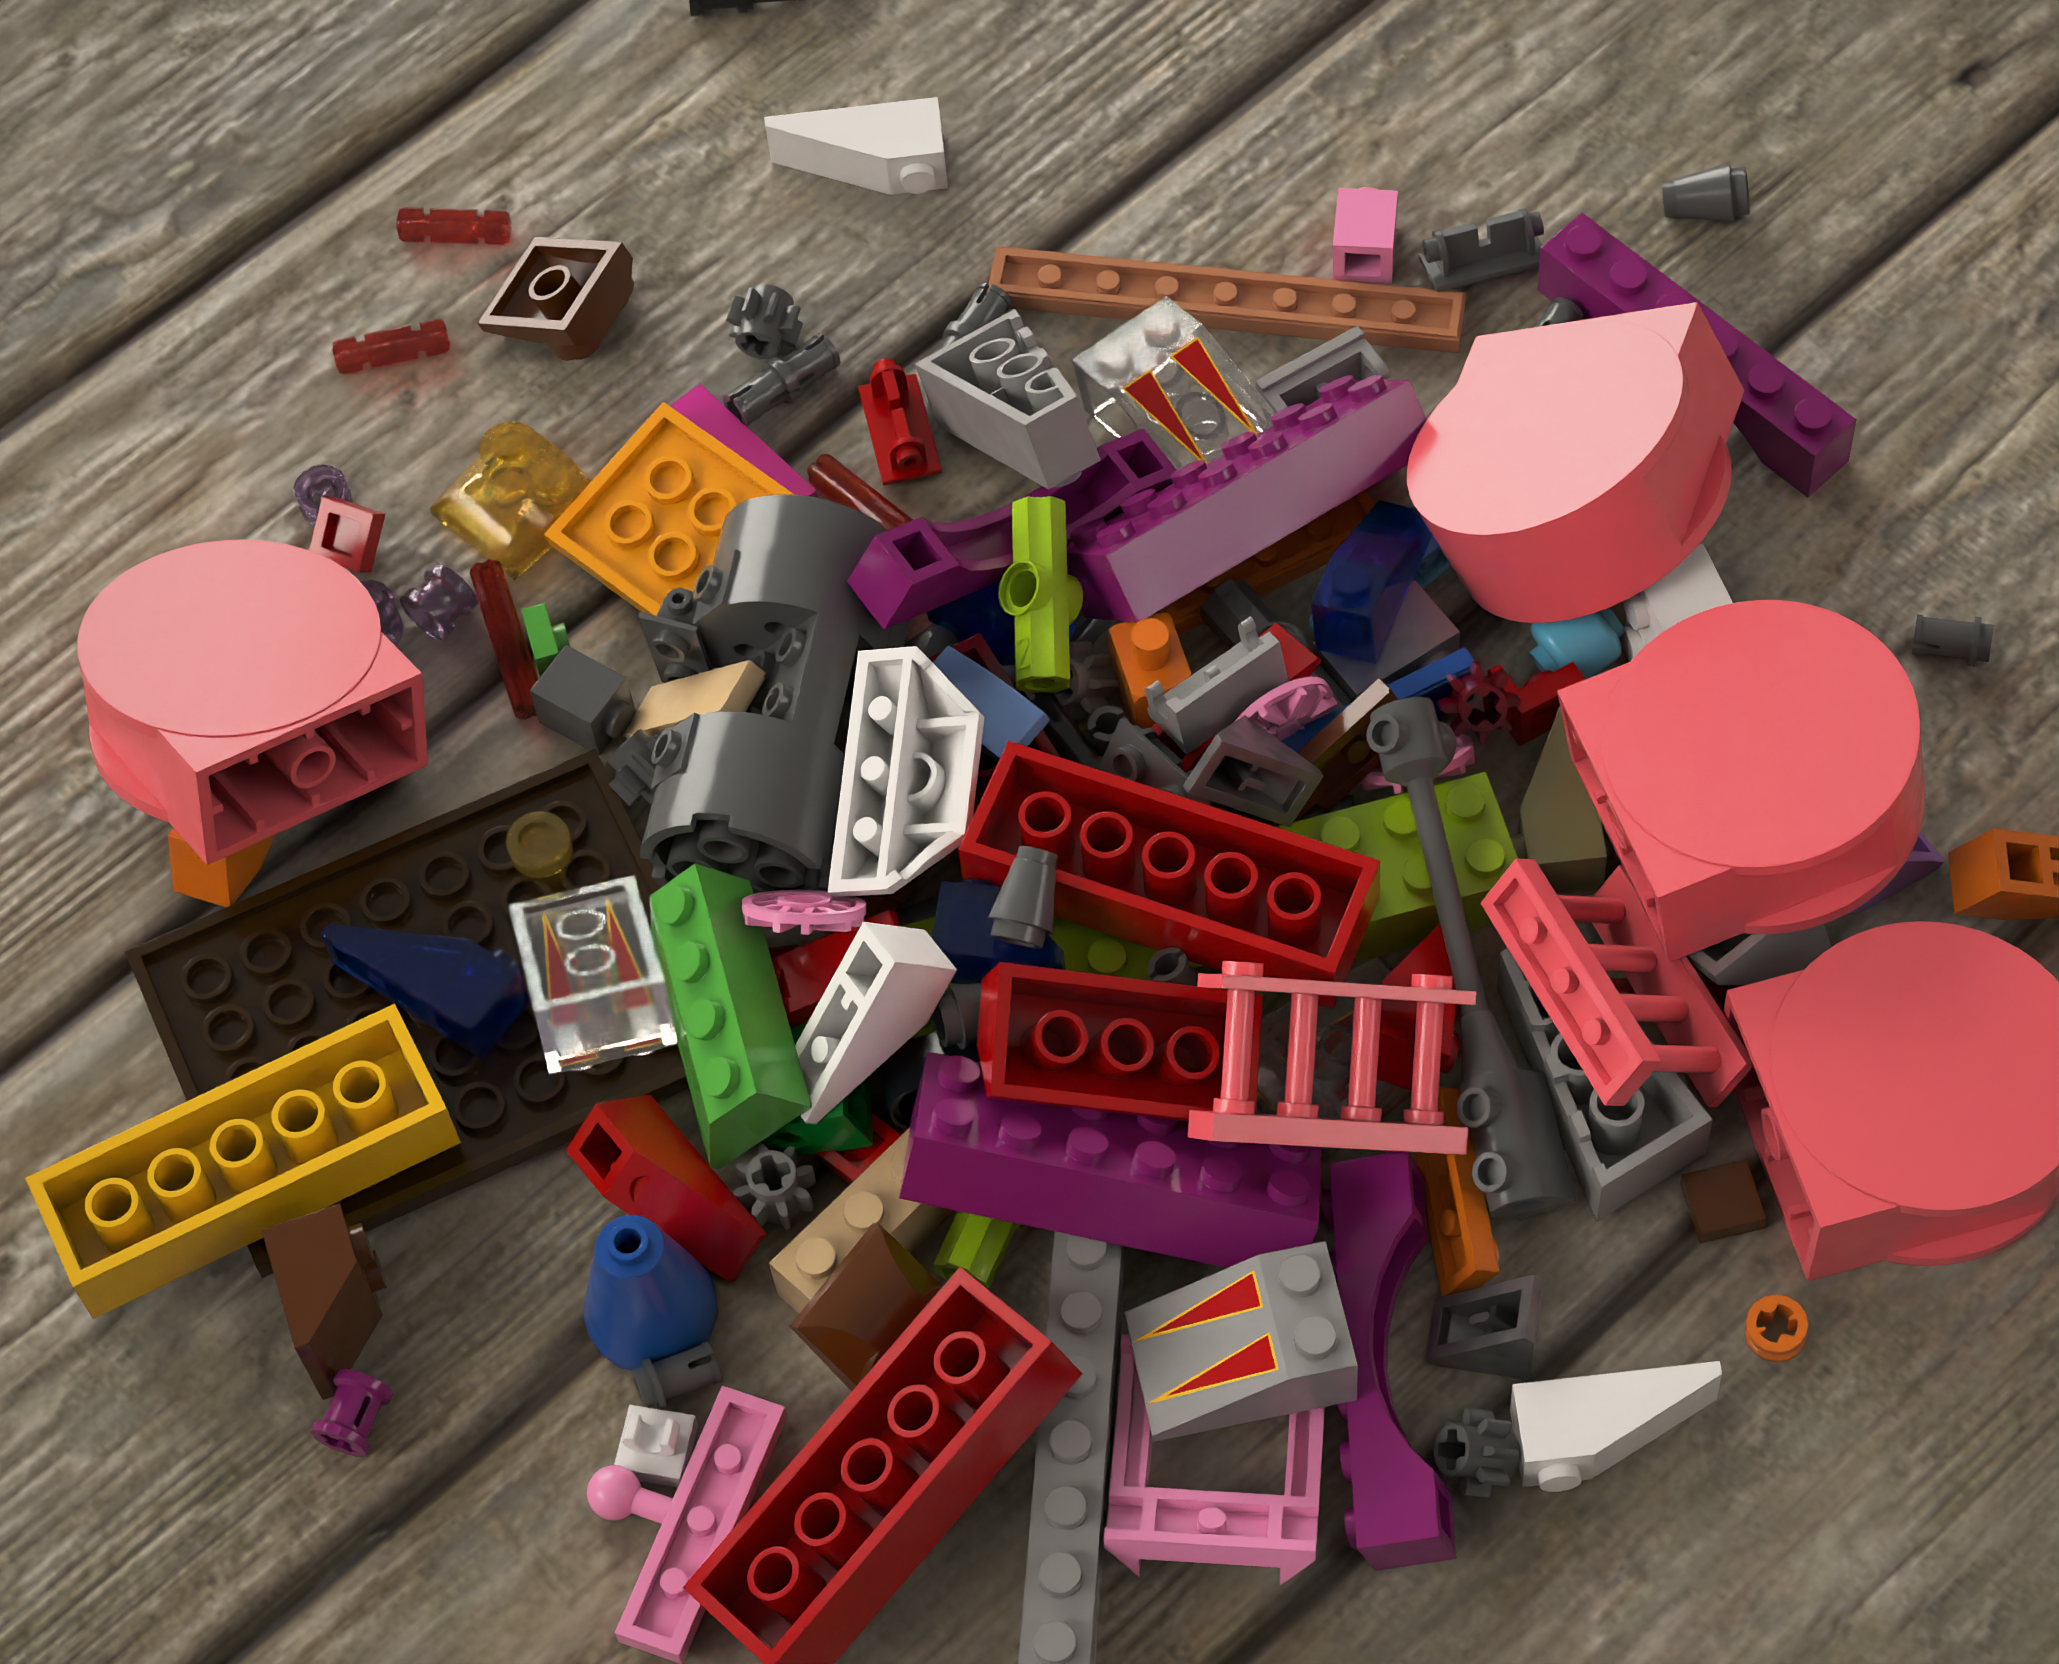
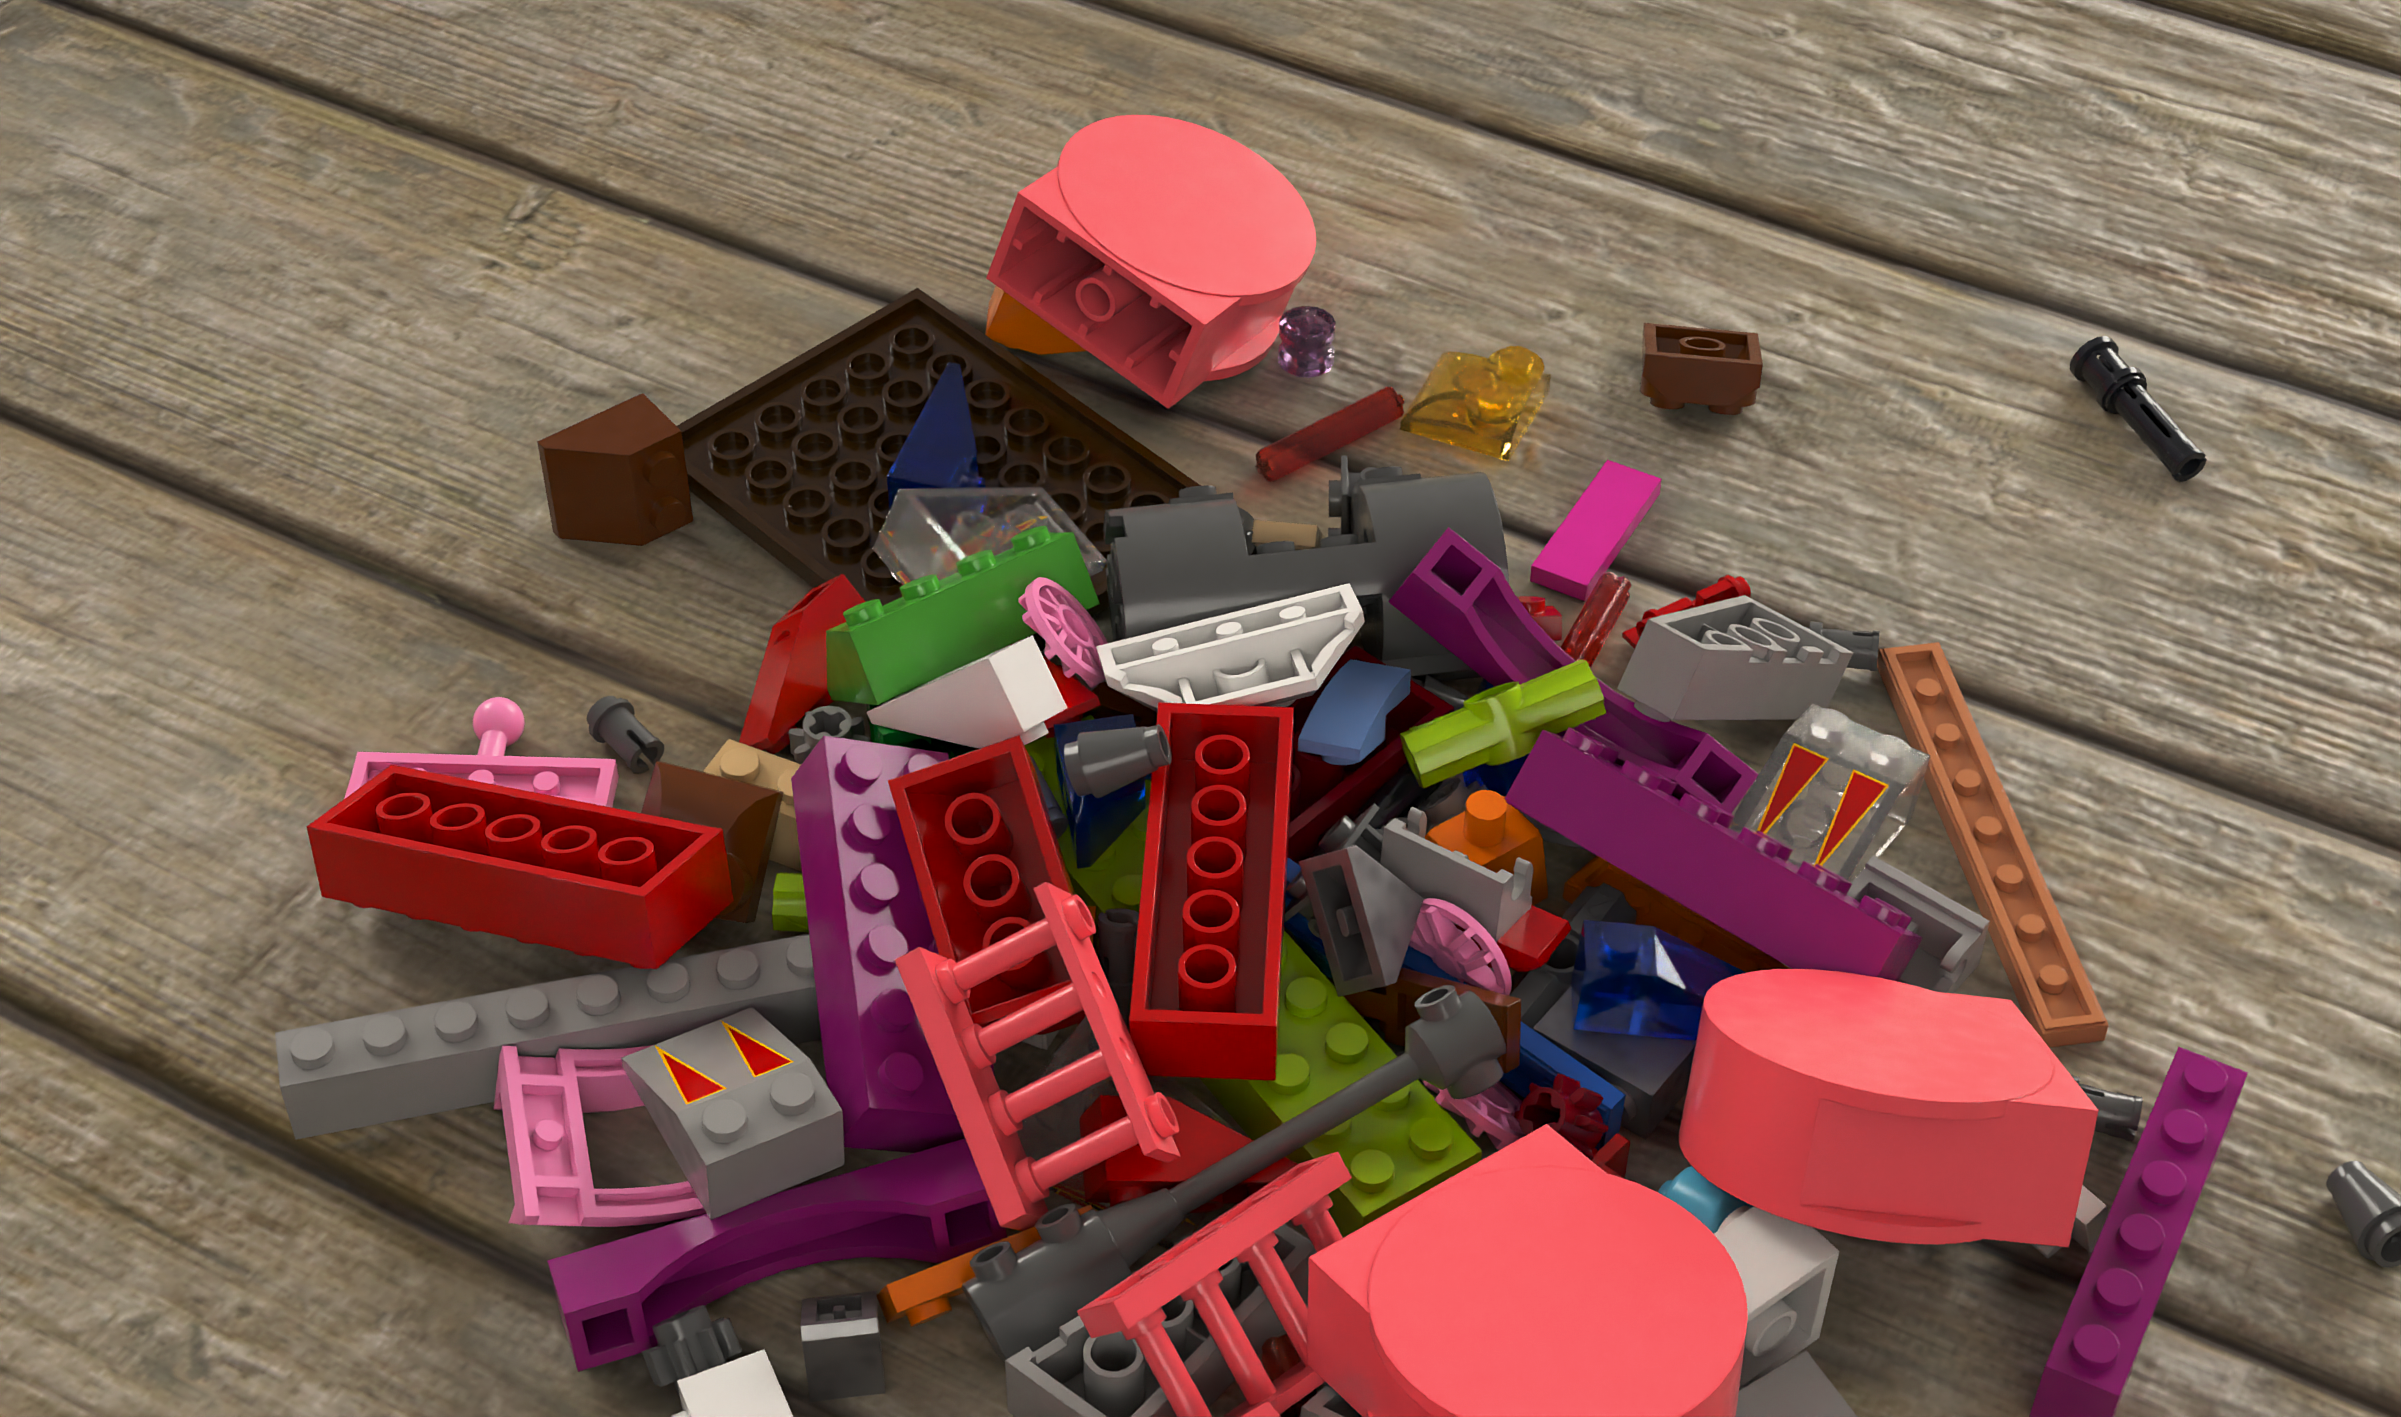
camera: 65 degrees right, 15 degrees down
yellow brick [25,1003,461,1319] -> none
clear purple bush [293,464,353,525] -> none
plate [309,497,385,573] -> none
magenta bush [310,1369,393,1457] -> none
clear red axle [332,318,450,374] -> none
clear red axle [396,207,512,245] -> none
wheel [399,563,478,641] -> none
clear yellow tile [506,811,573,878] -> none
bright green plate [521,603,570,677] -> none
dark grey brick [530,645,635,755] -> none
light orange plate [544,402,795,616] -> none
blue cone [583,1215,718,1370] -> none
white tile [614,1405,699,1488] -> none
dark grey pin [723,333,840,427] -> none
dark grey gear [726,284,803,359] -> none
white slope [764,97,948,195] -> none
bright pink brick [1333,187,1398,284] -> none
dark grey hinge [1419,208,1544,292] -> none

